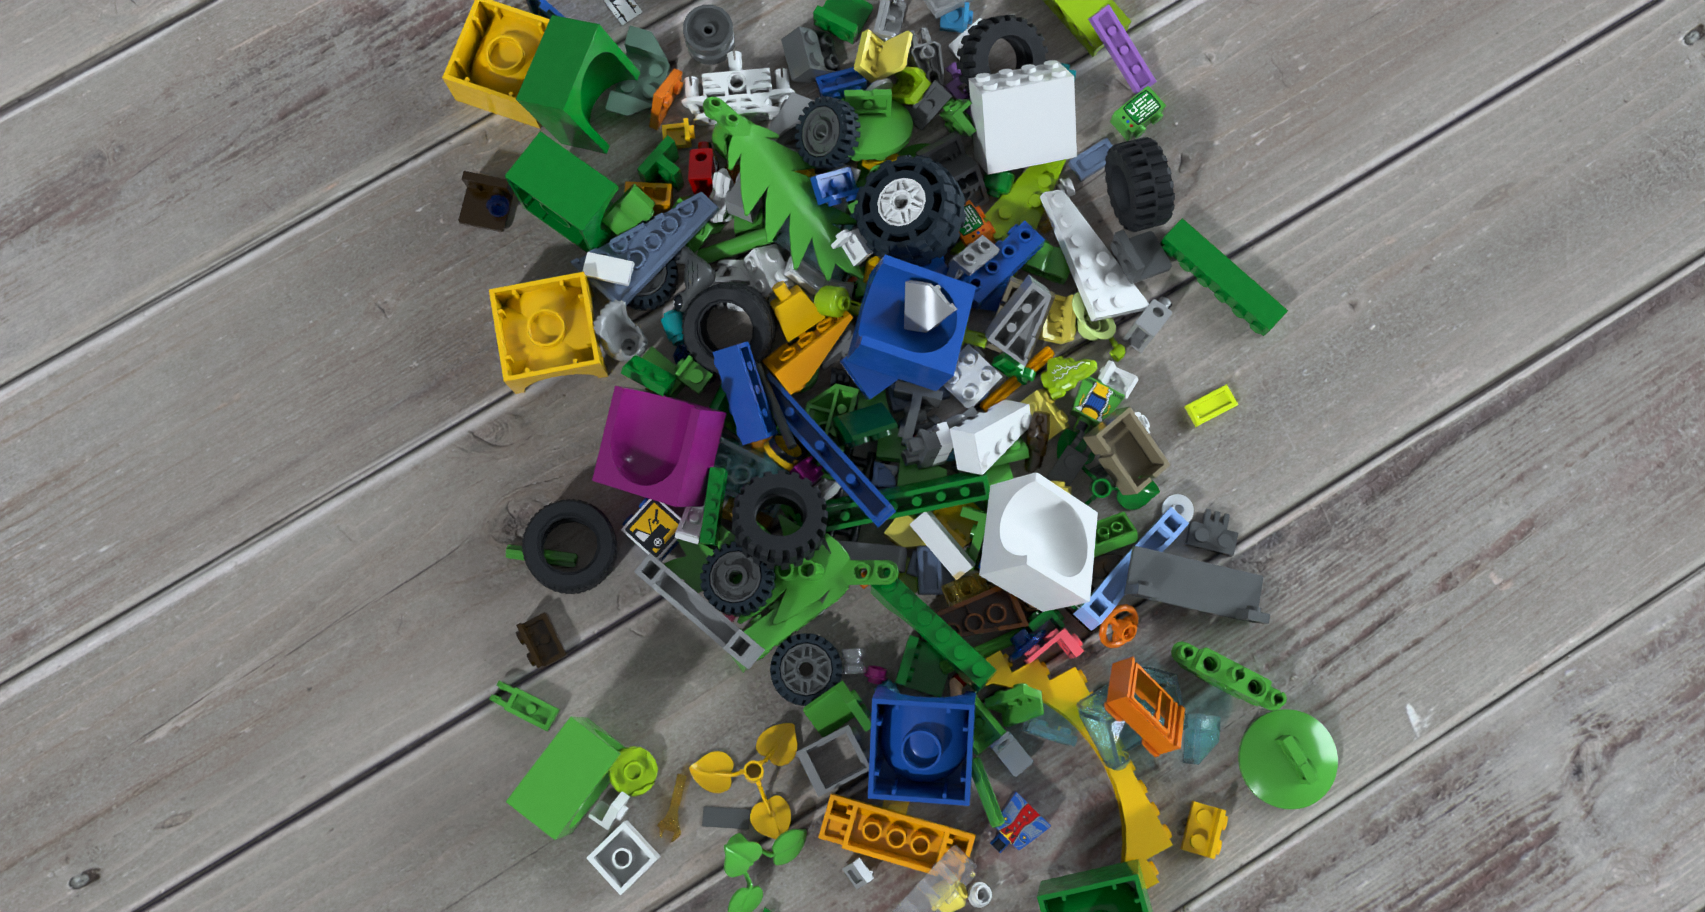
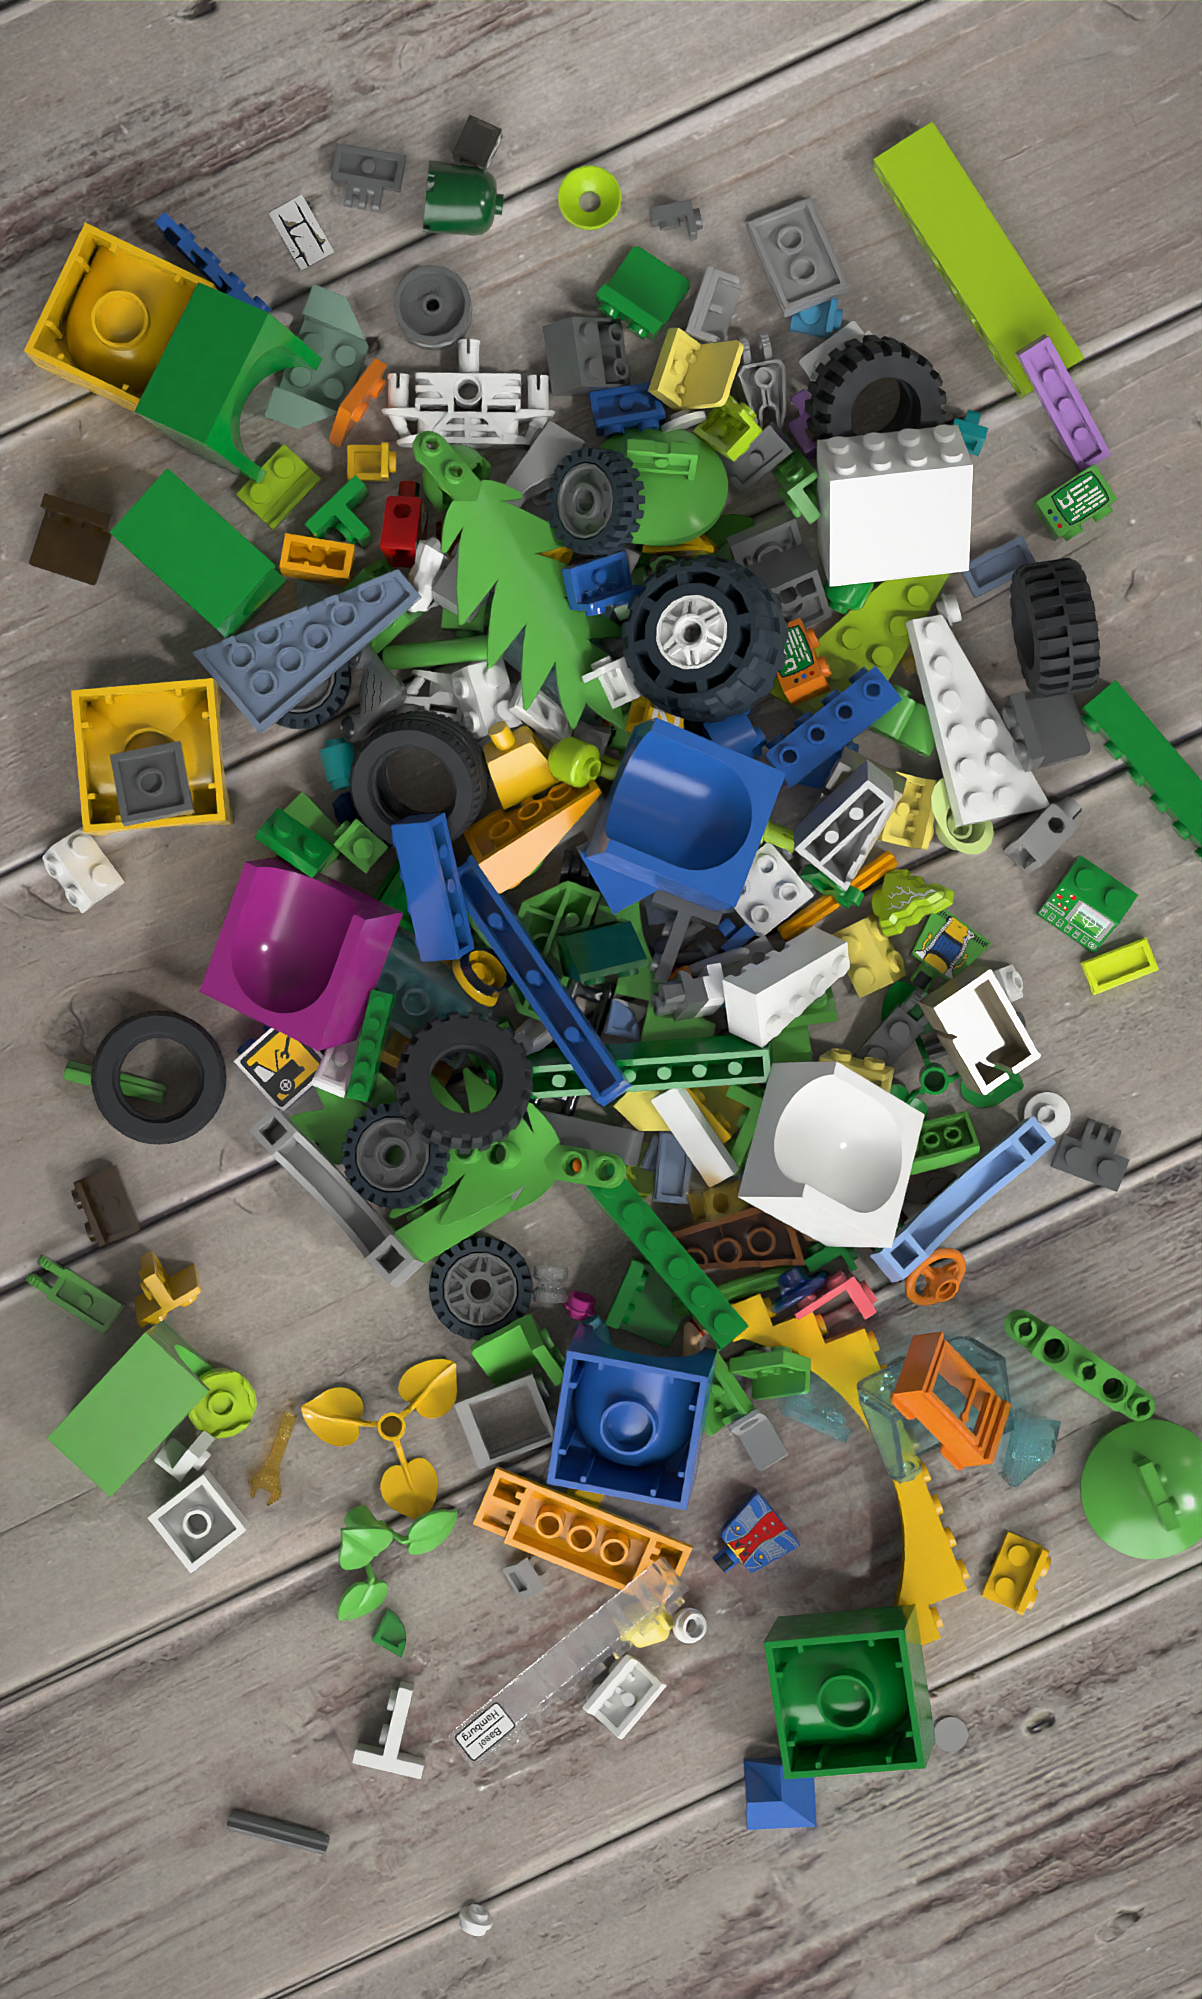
camera: 10 degrees right, 10 degrees up
clear blue plate [486,195,510,217] -> none
white tile [582,252,634,286] -> none
light grey piece [593,300,648,361] -> none
bright green brick [602,184,655,236] -> none
dark grey sticker [702,806,750,829] -> none
pearl dark grey bar [756,363,797,450] -> none
magenta tile [790,456,824,485] -> none
light grey slope [904,280,957,333] -> none
light grey bracket [946,235,1000,279] -> none
bright green axle [972,757,1005,828] -> none
dark brown hinge [1024,411,1050,473] -> none
white bracket [1098,360,1138,399] -> none
lime hand [1109,336,1126,362] -> none
dark grey bracket [1124,546,1270,624] -> none
none -> white bracket [42,827,125,913]
none -> dark grey plate [110,741,195,827]
none -> yellow bracket [134,1249,201,1328]
none -> lime plate [236,444,322,531]
none -> blue tile [717,918,756,952]
none -> green slope [1036,855,1138,953]

